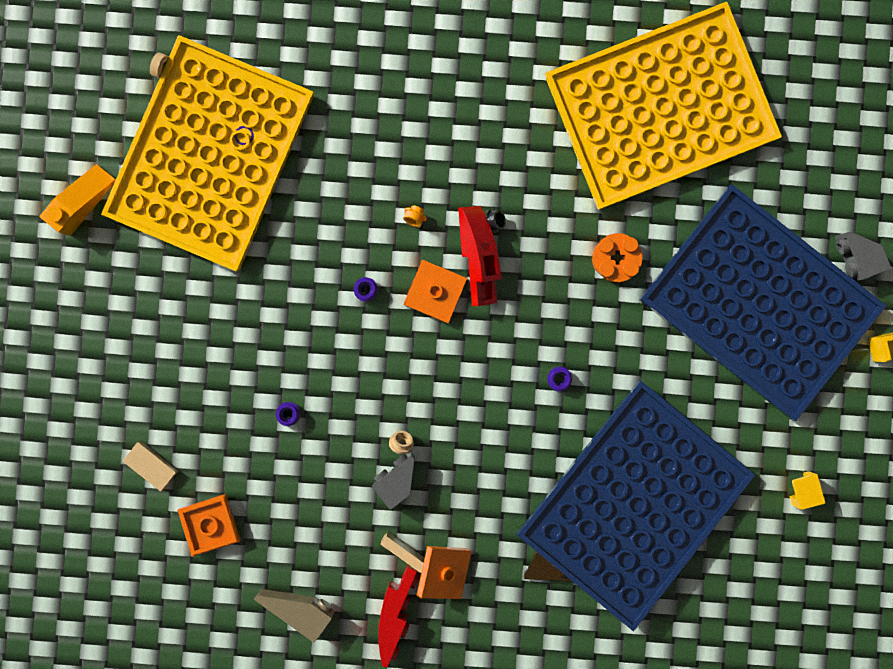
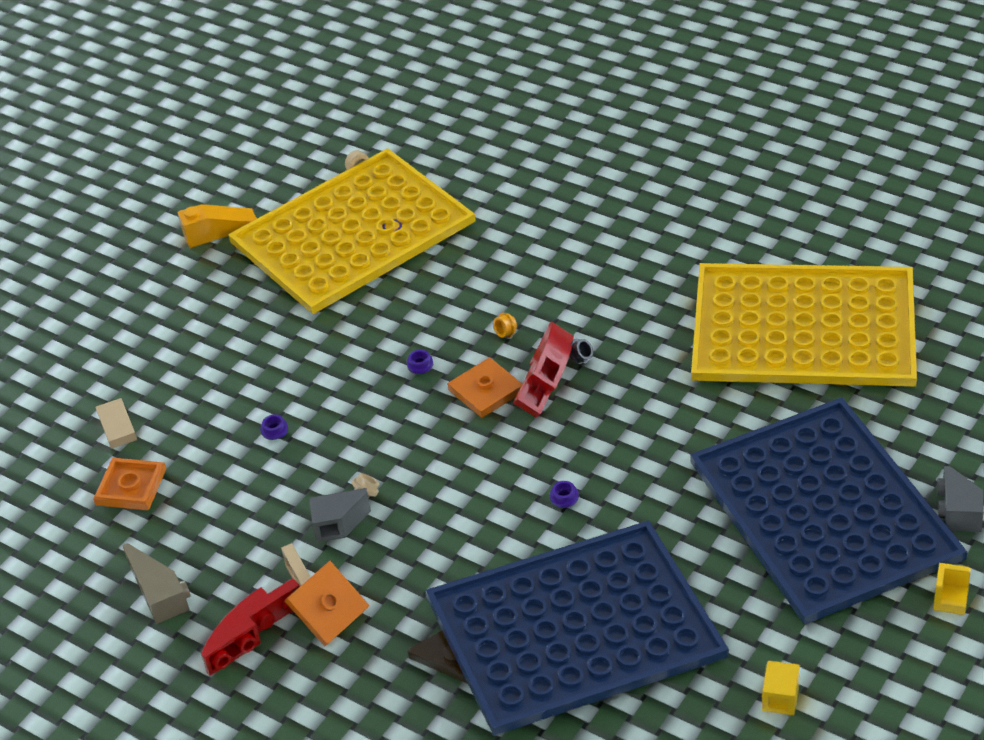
camera: 30 degrees right, 45 degrees down
orange plate [592,233,642,283] -> none

